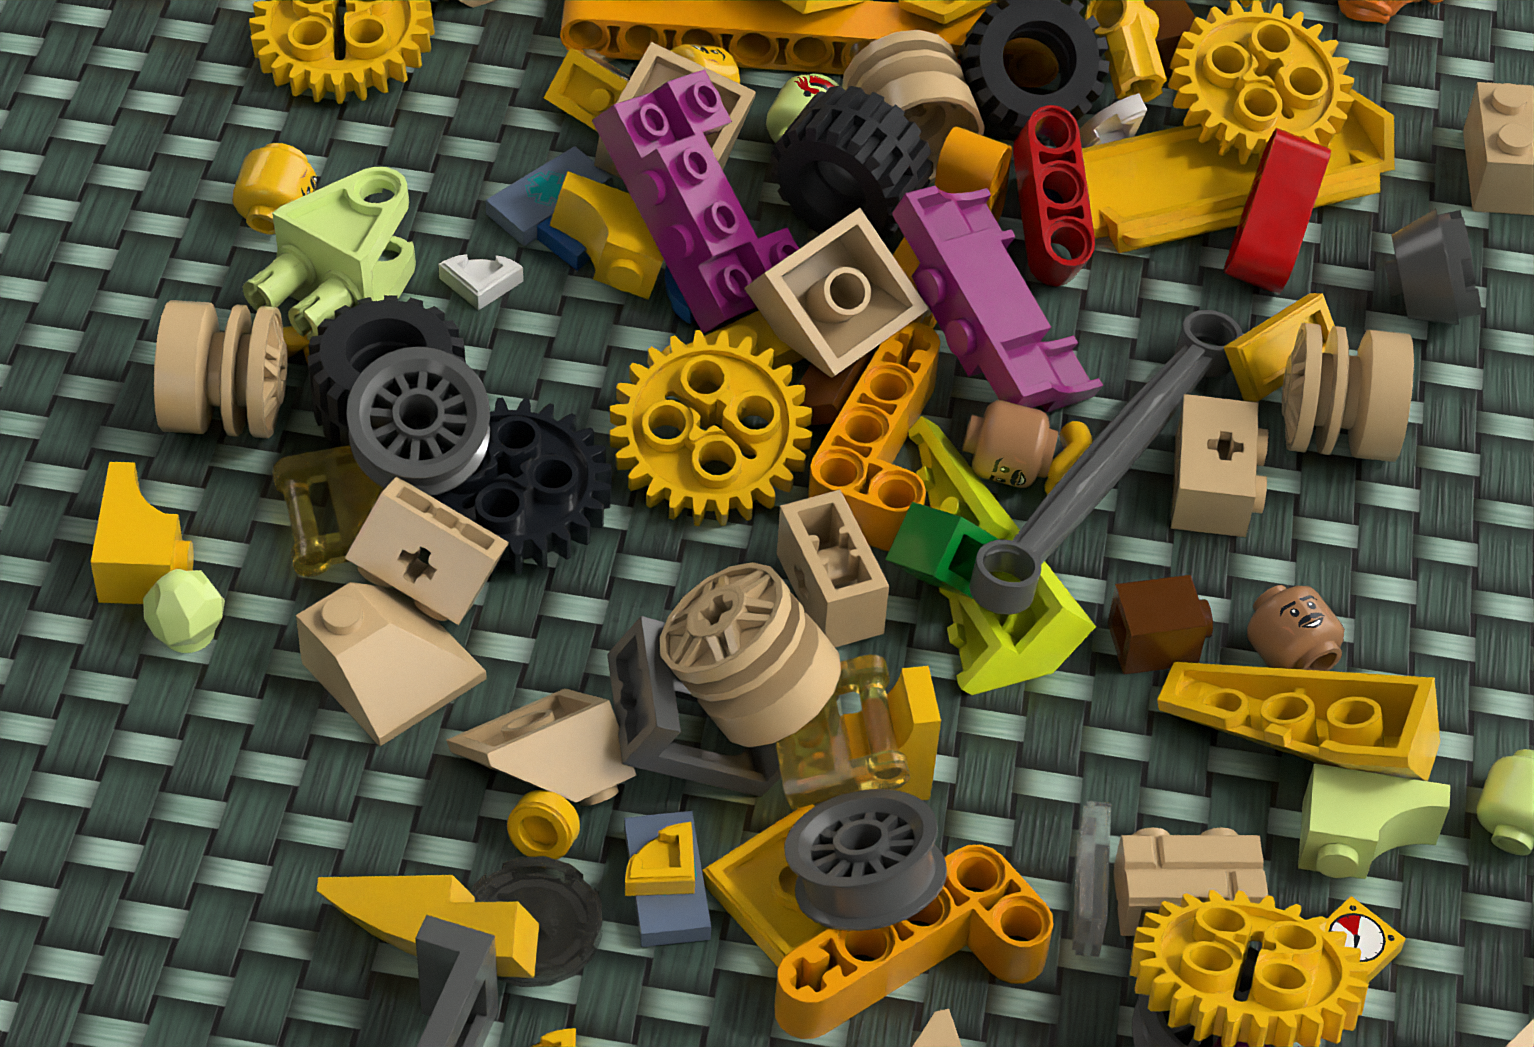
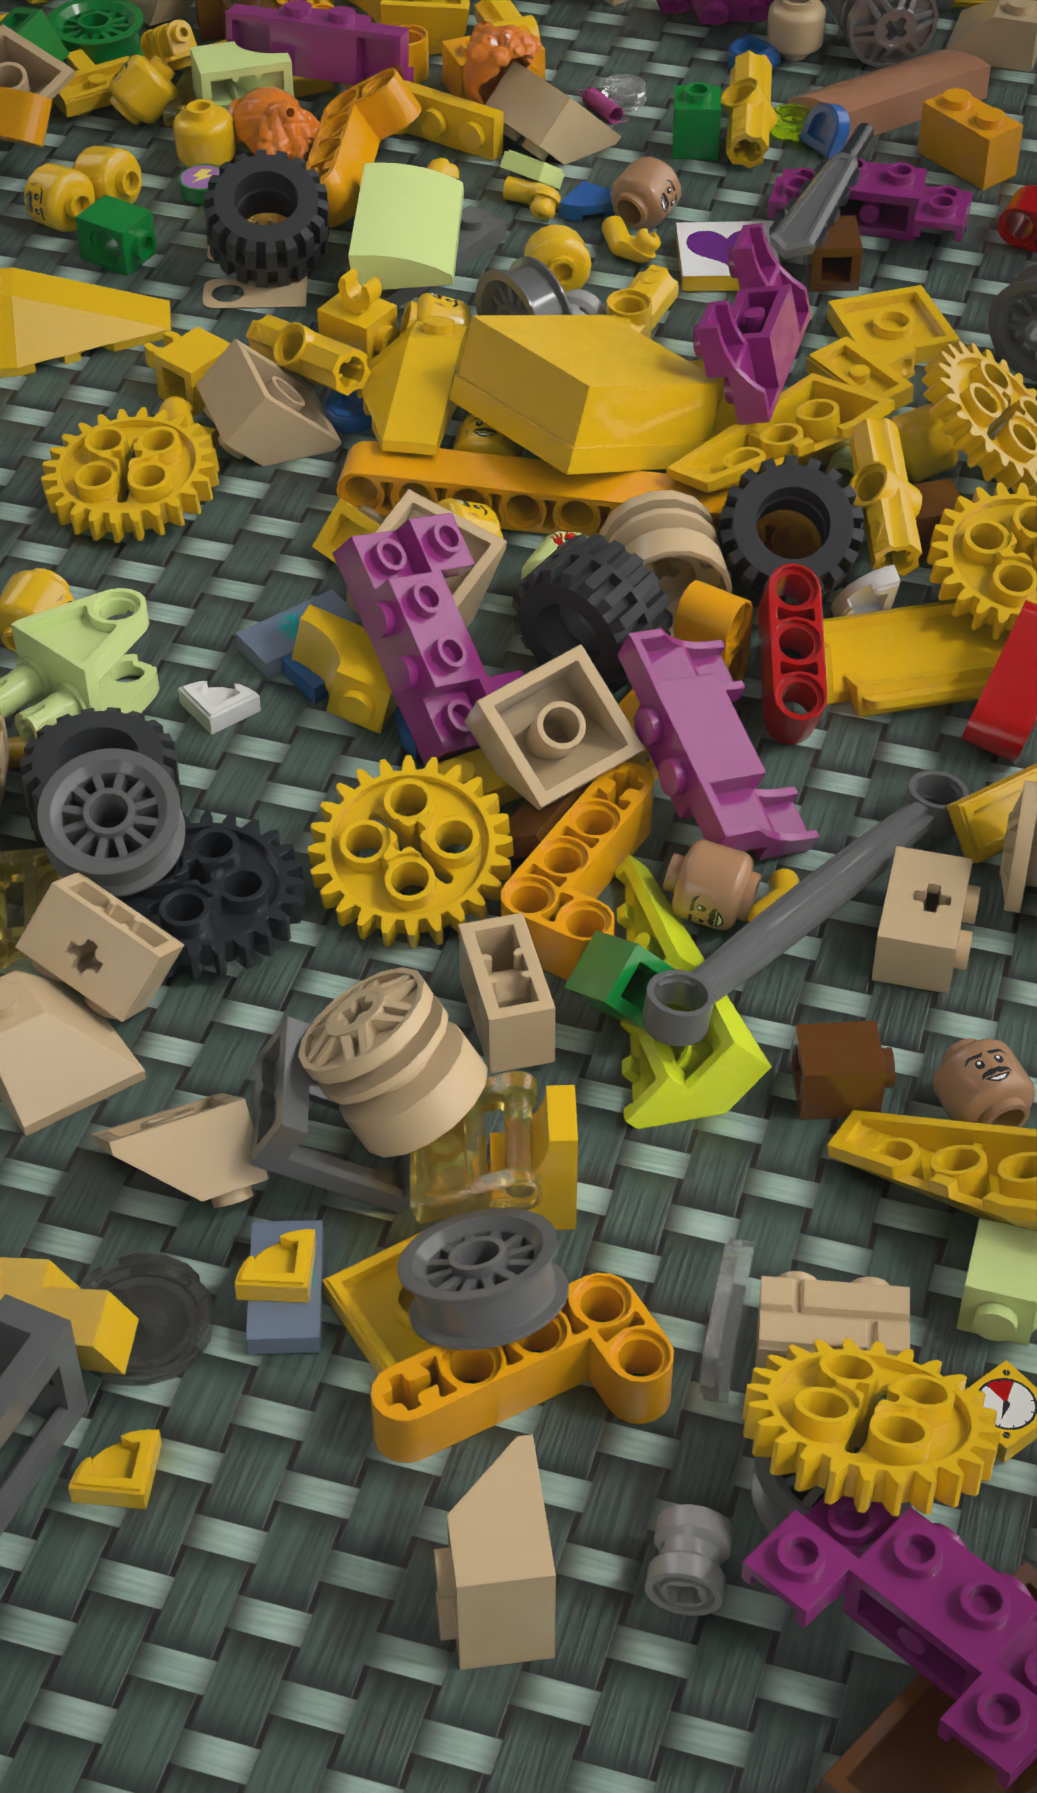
camera: 10 degrees right, 5 degrees down
yellow tile [507,790,580,862] -> none

